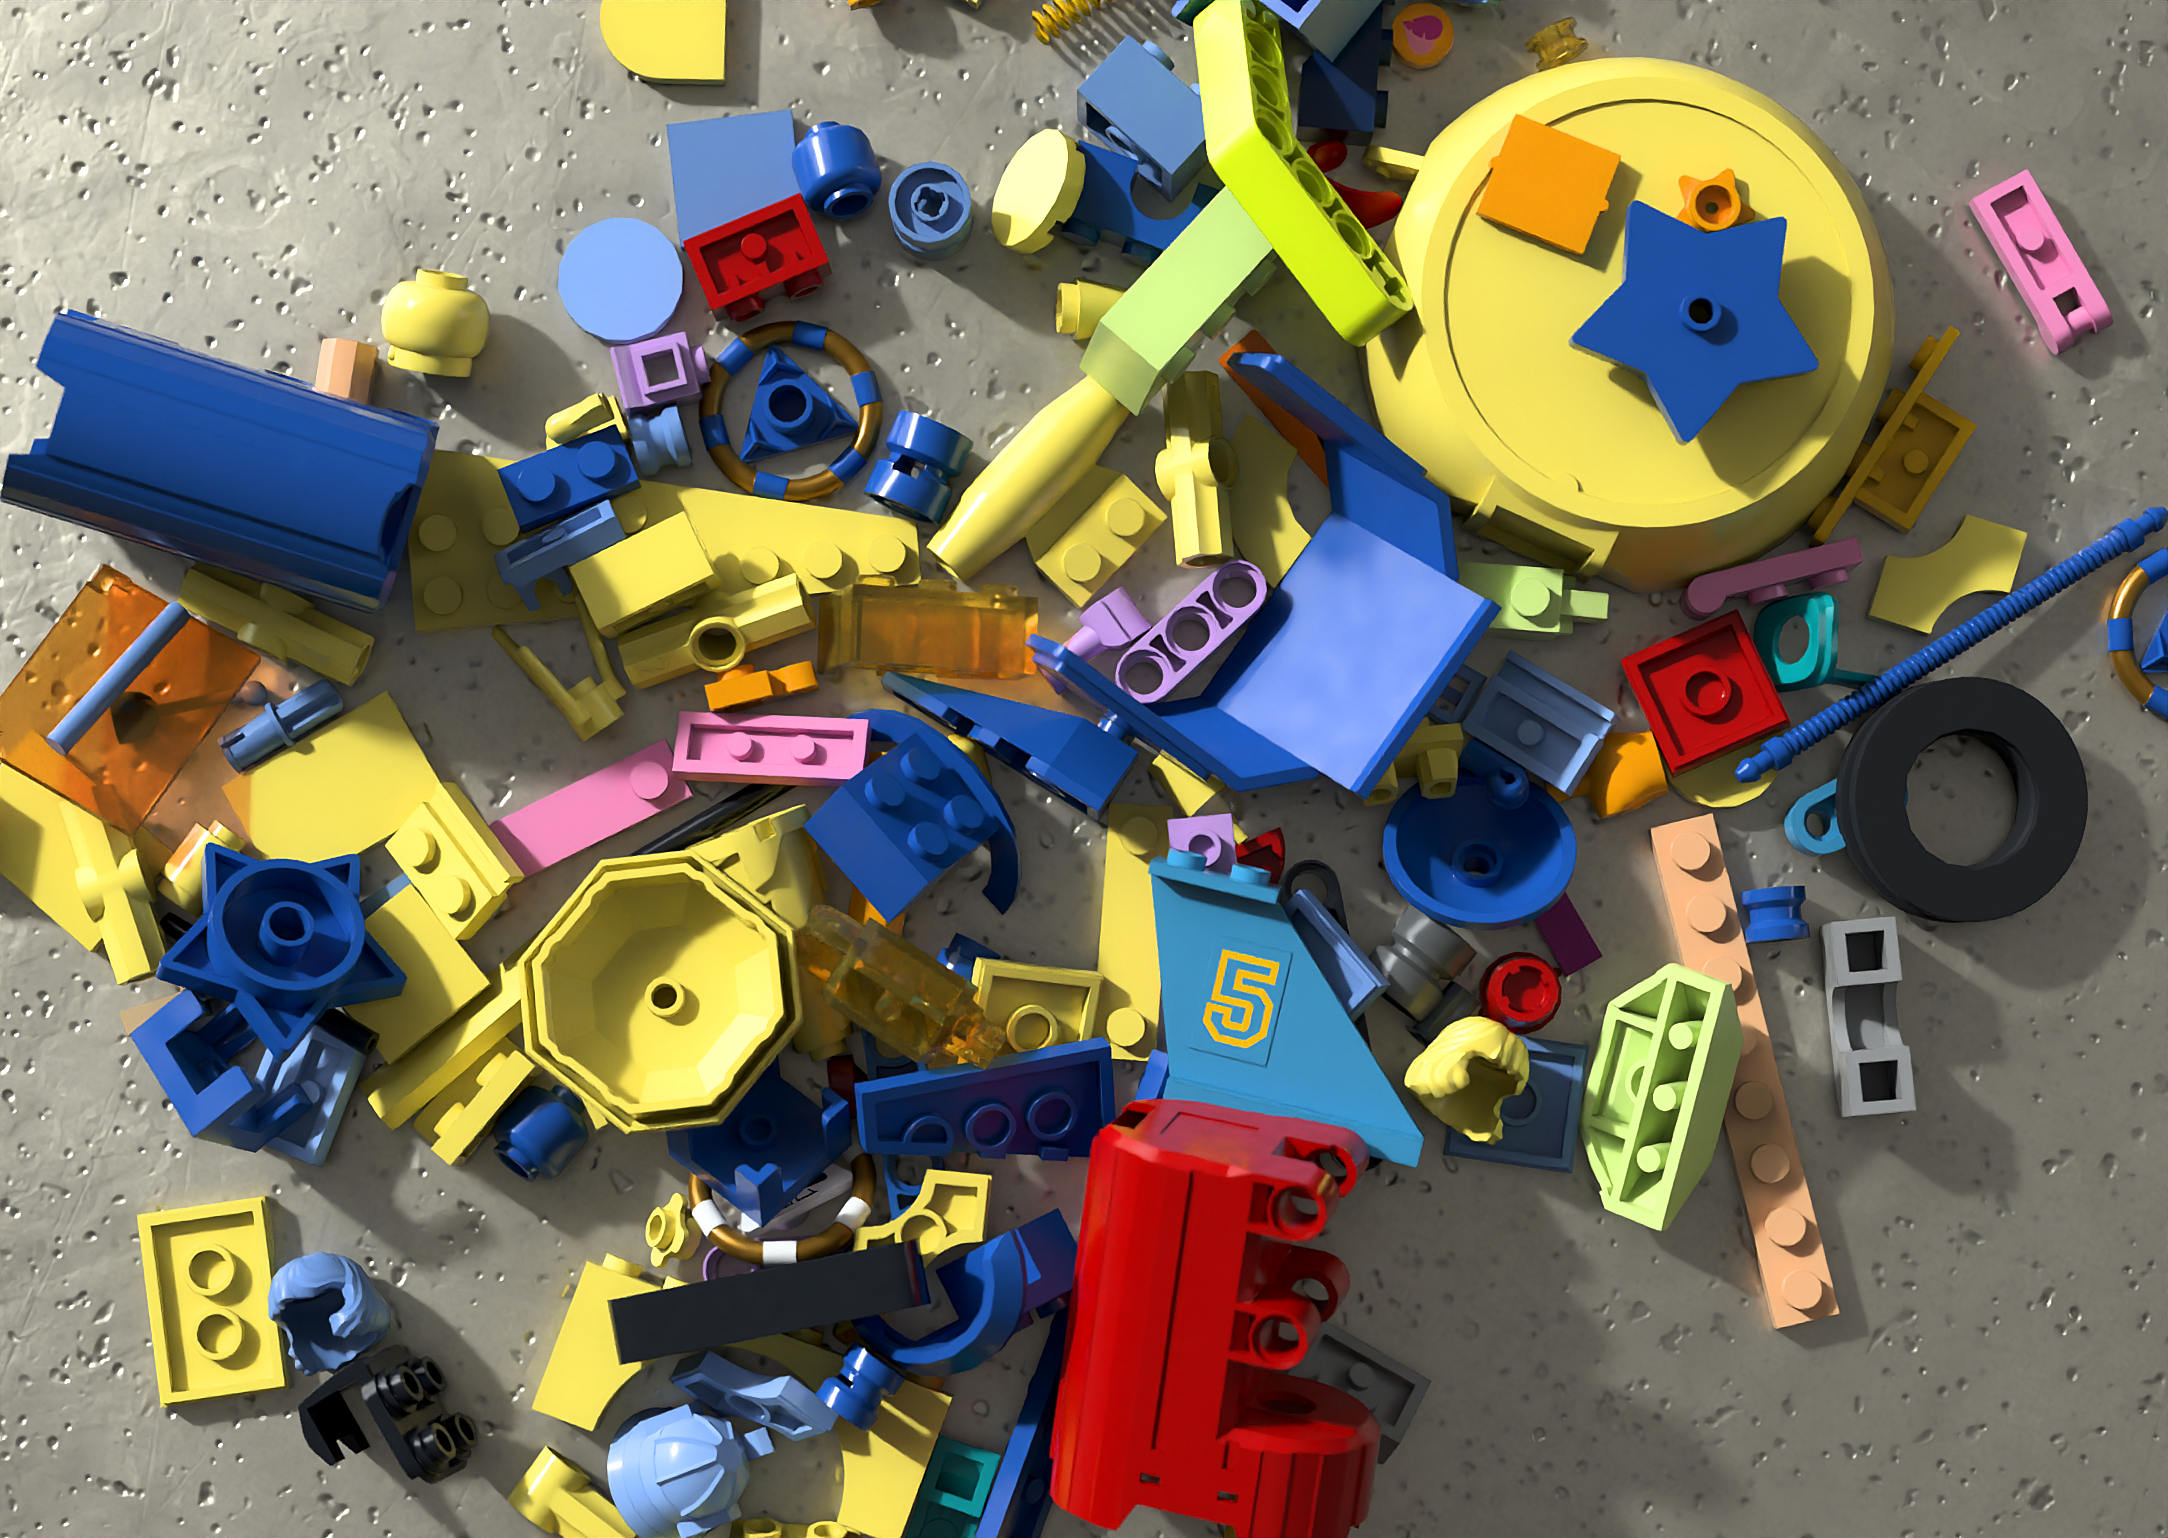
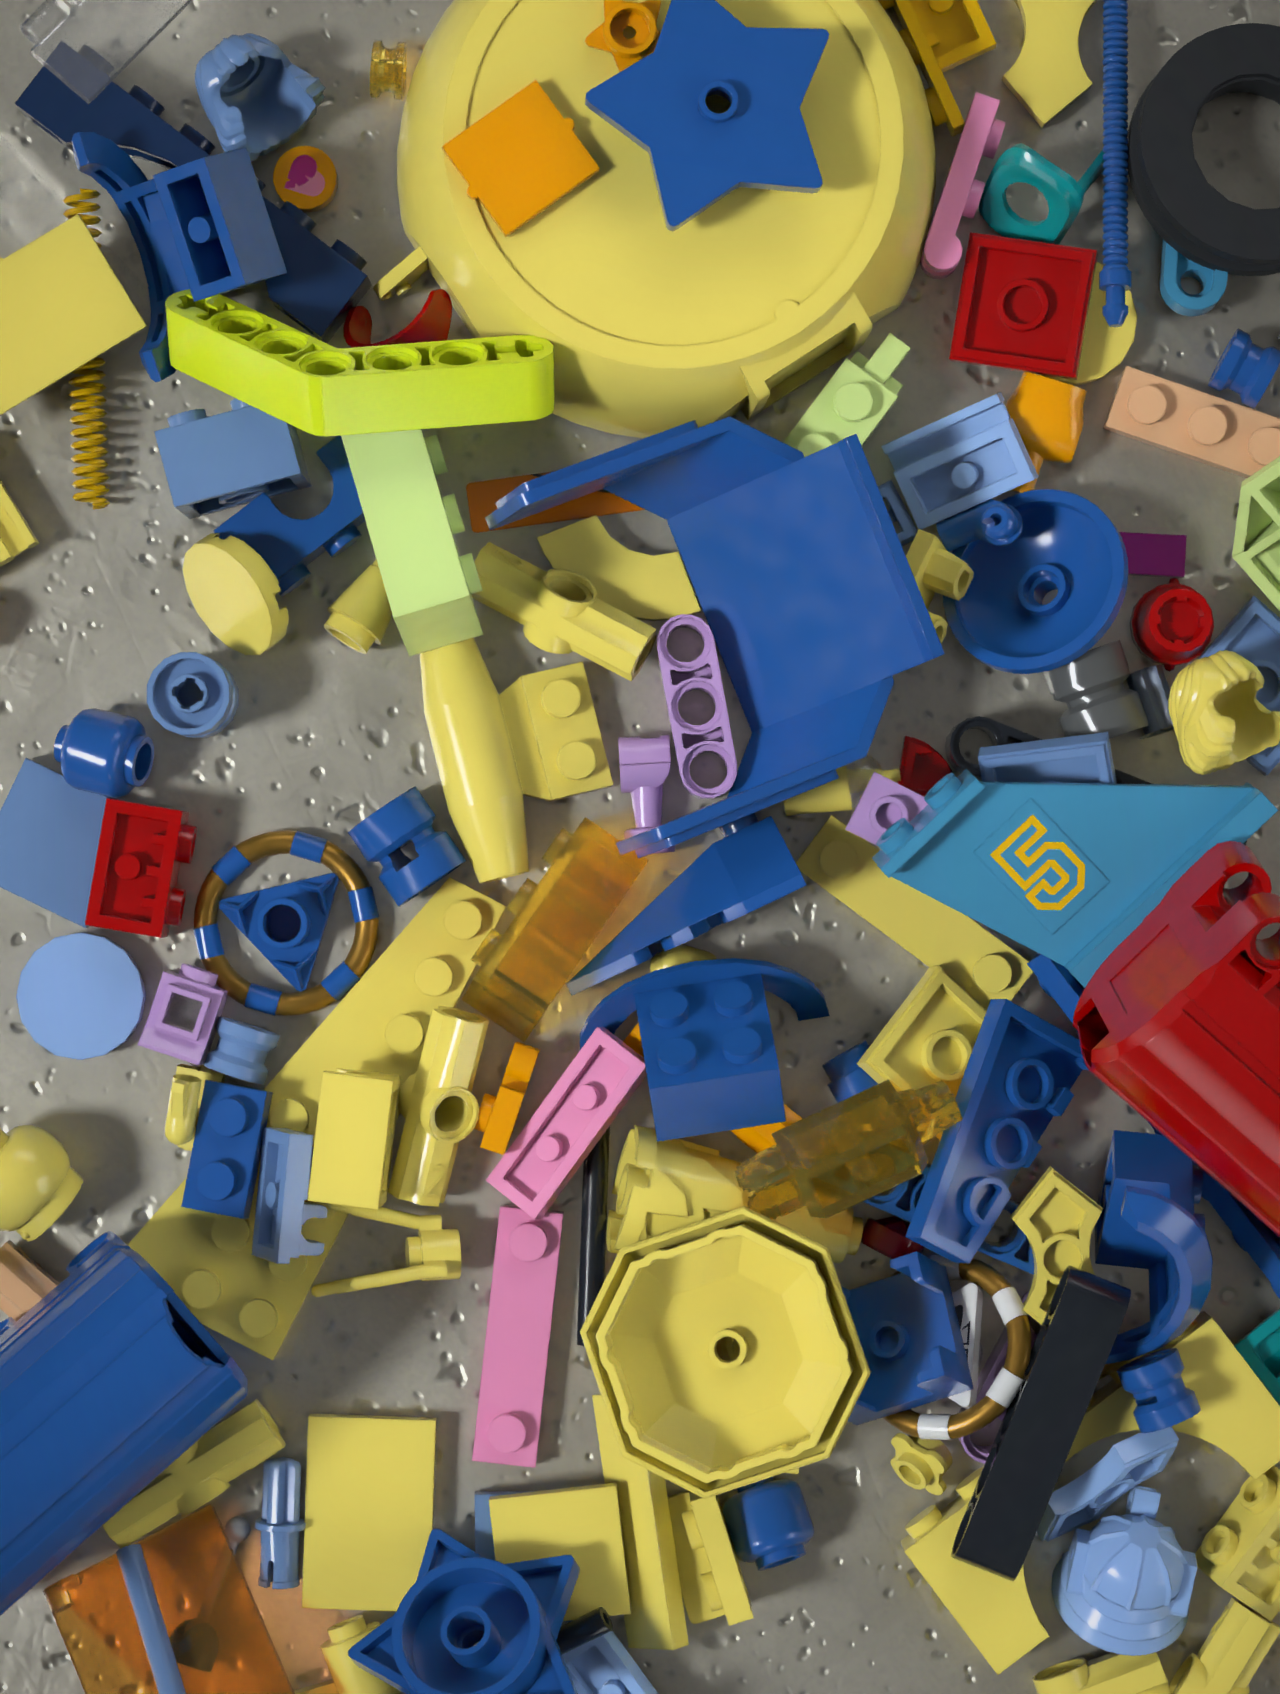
camera: 60 degrees left, 5 degrees up
light yellow plate [385,782,525,940] -> none

